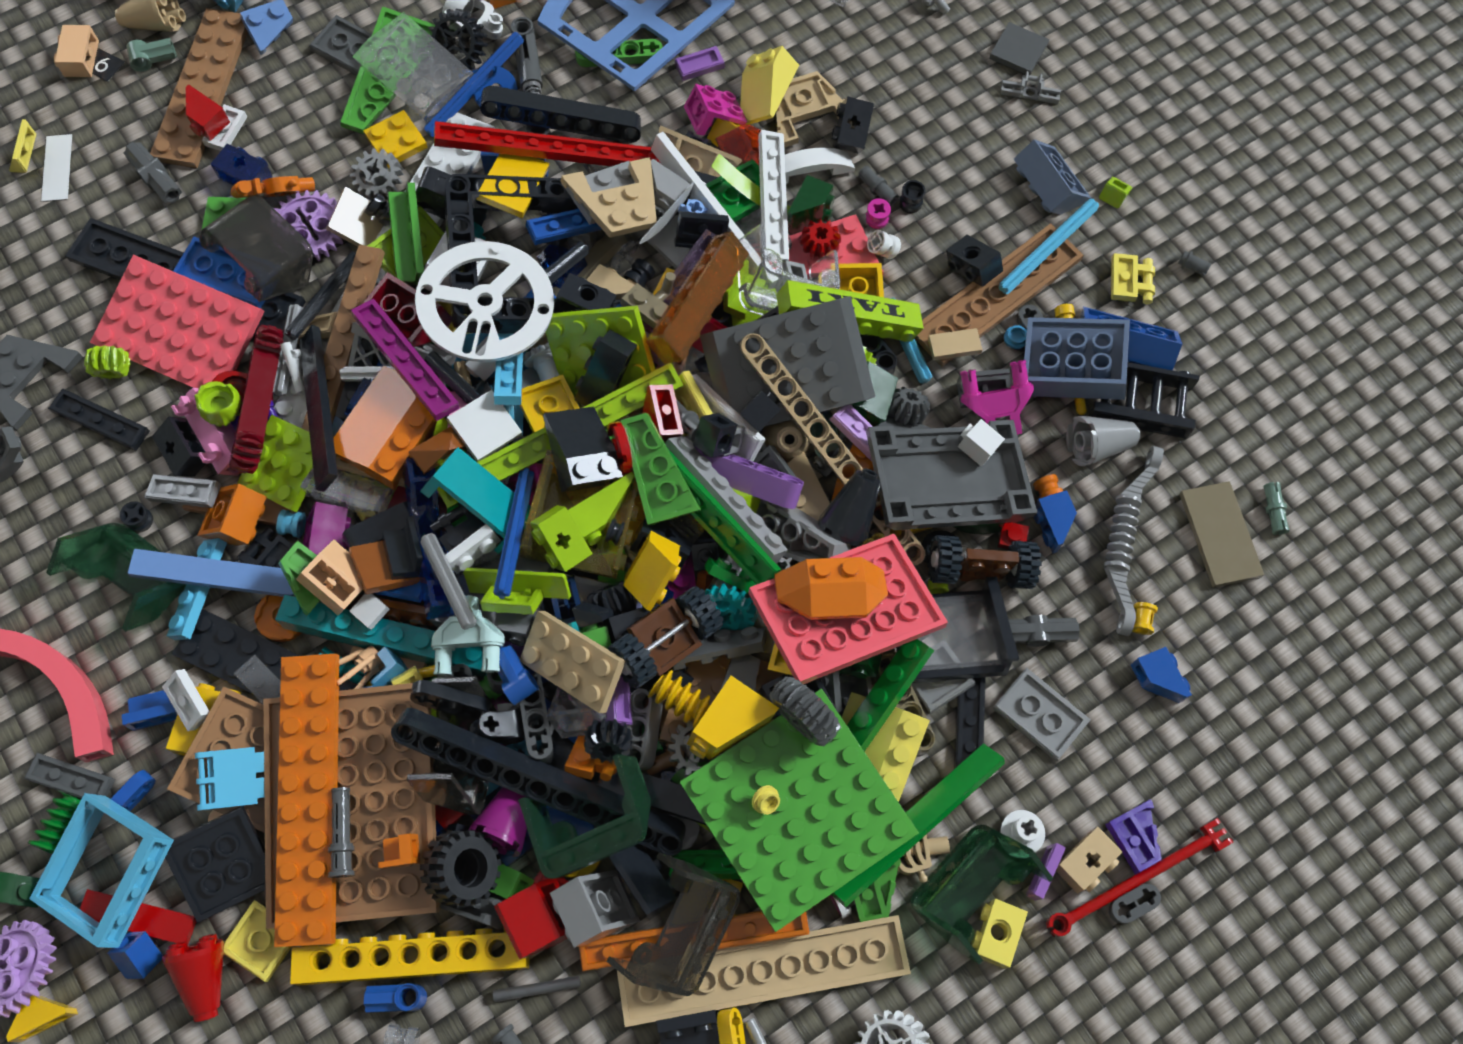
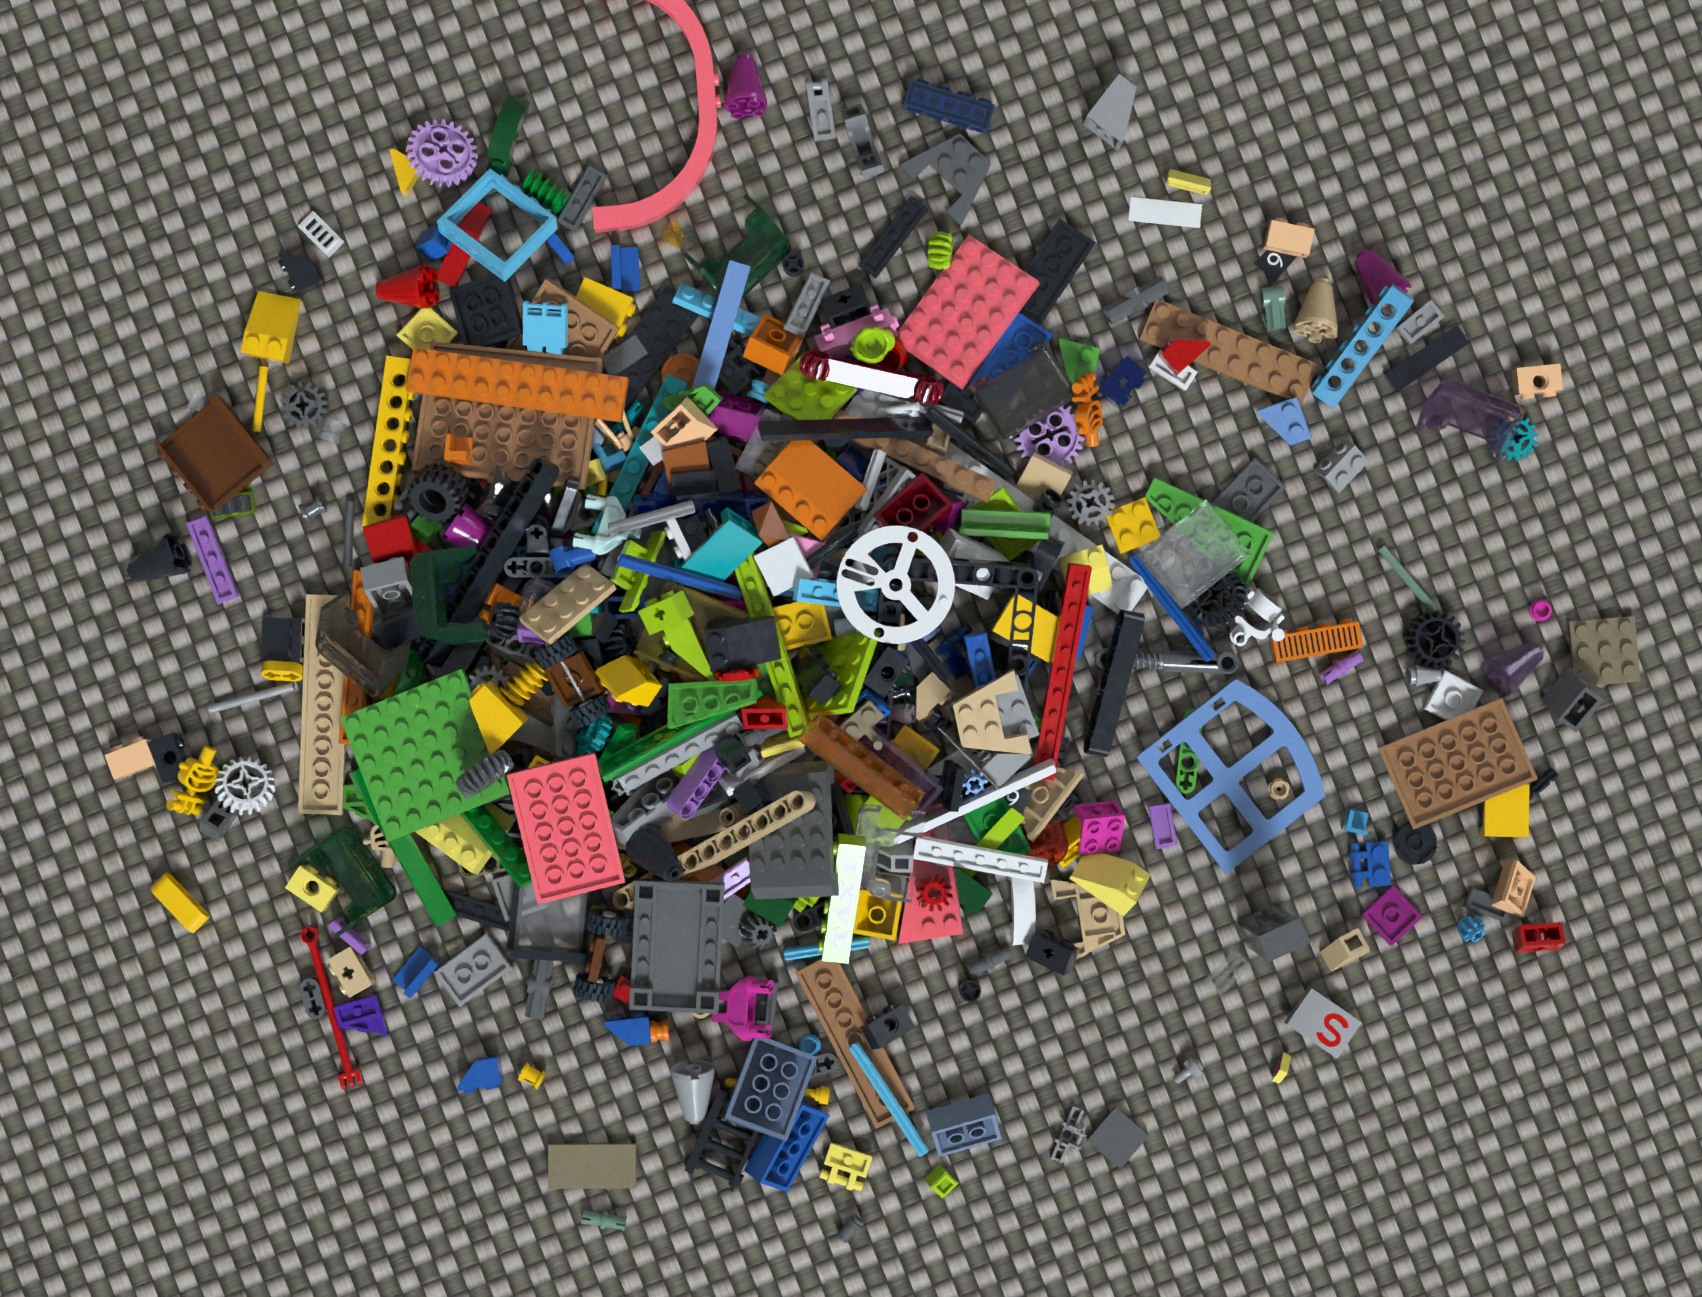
camera: 105 degrees right, 20 degrees up
white plate [162,669,209,731] -> none
dark grey pin [328,787,355,878] -> none
magenta plate [351,298,460,421] -> none
blue piece [364,983,427,1013] -> none
blue piece [473,66,517,107] -> none
light yellow plate [752,785,780,815] -> none
orange wedge [774,557,888,620] -> none
dark pink wheel [866,198,891,229] -> none
white wheel [867,230,901,259] -> none
tan tile [928,328,983,361] -> none
white brick [958,419,1005,467] -> none
white gear [1000,810,1045,856] -> none
light grey piece [1103,446,1164,636] -> none
none -> blue panel [393,947,441,999]
none -> clear yellow tile [661,220,683,250]
none -> light yellow slope [1058,545,1113,595]

